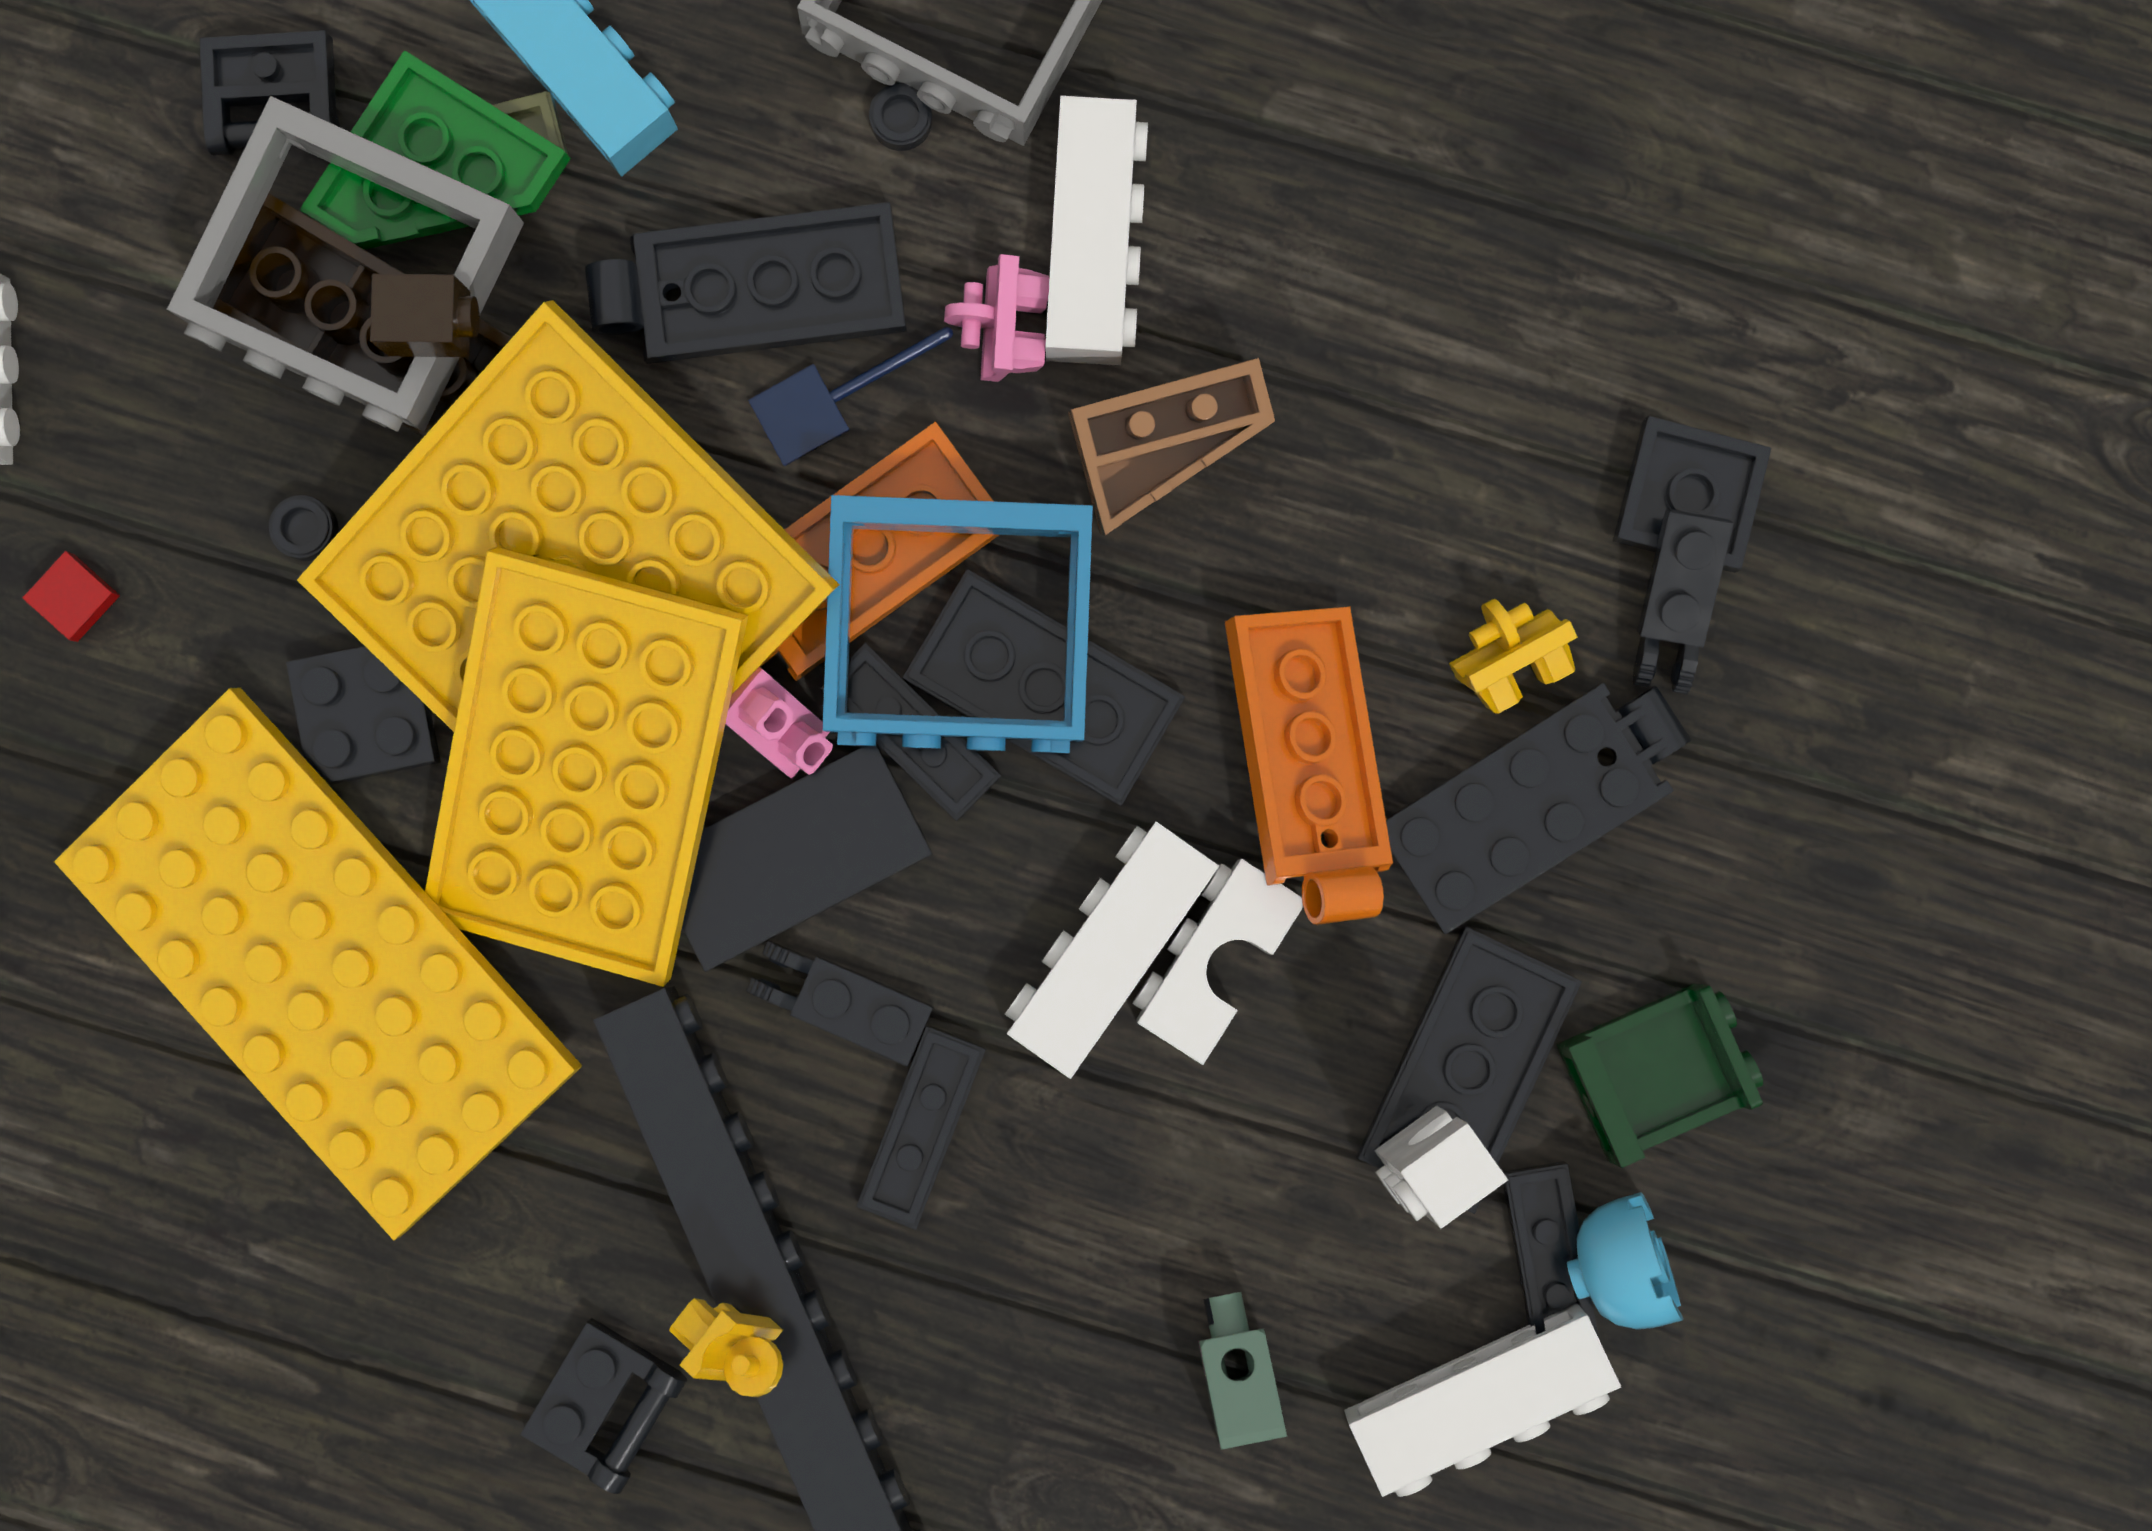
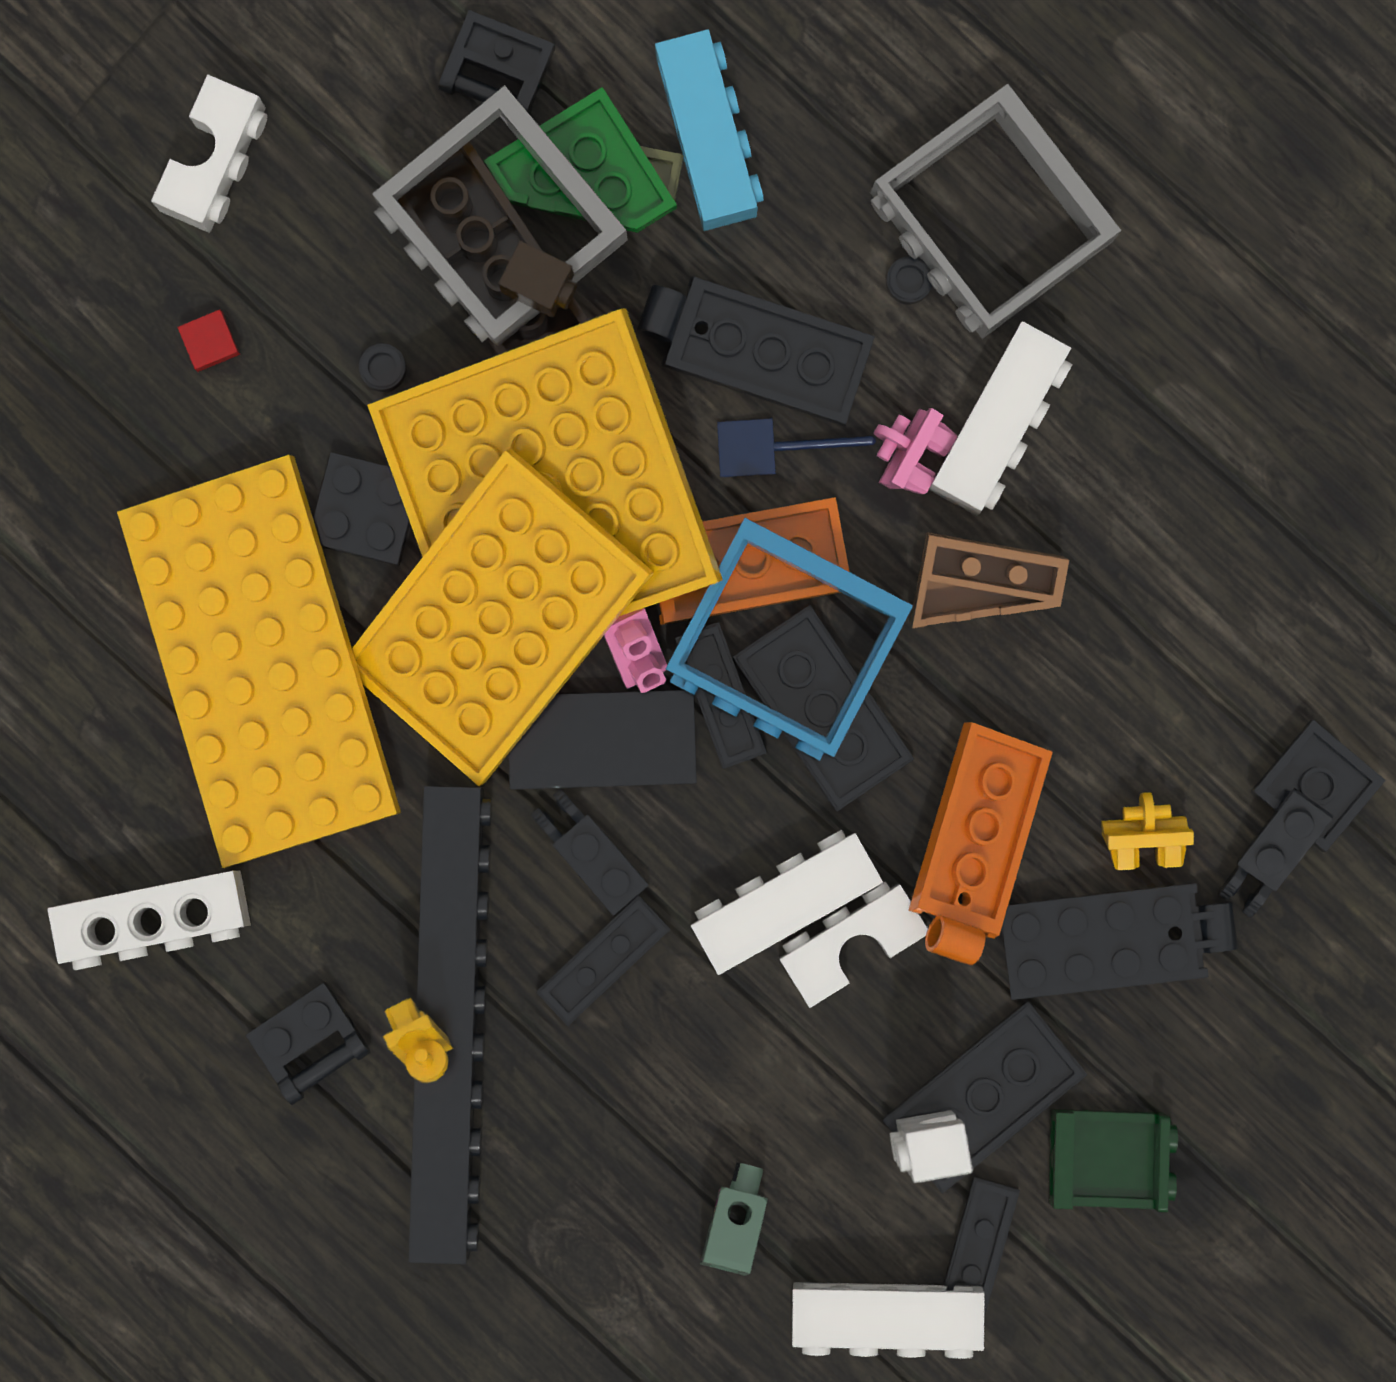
camera: 30 degrees right, 0 degrees up
medium azure cylinder [1567,1192,1683,1330] -> none
none -> white brick [47,870,251,970]

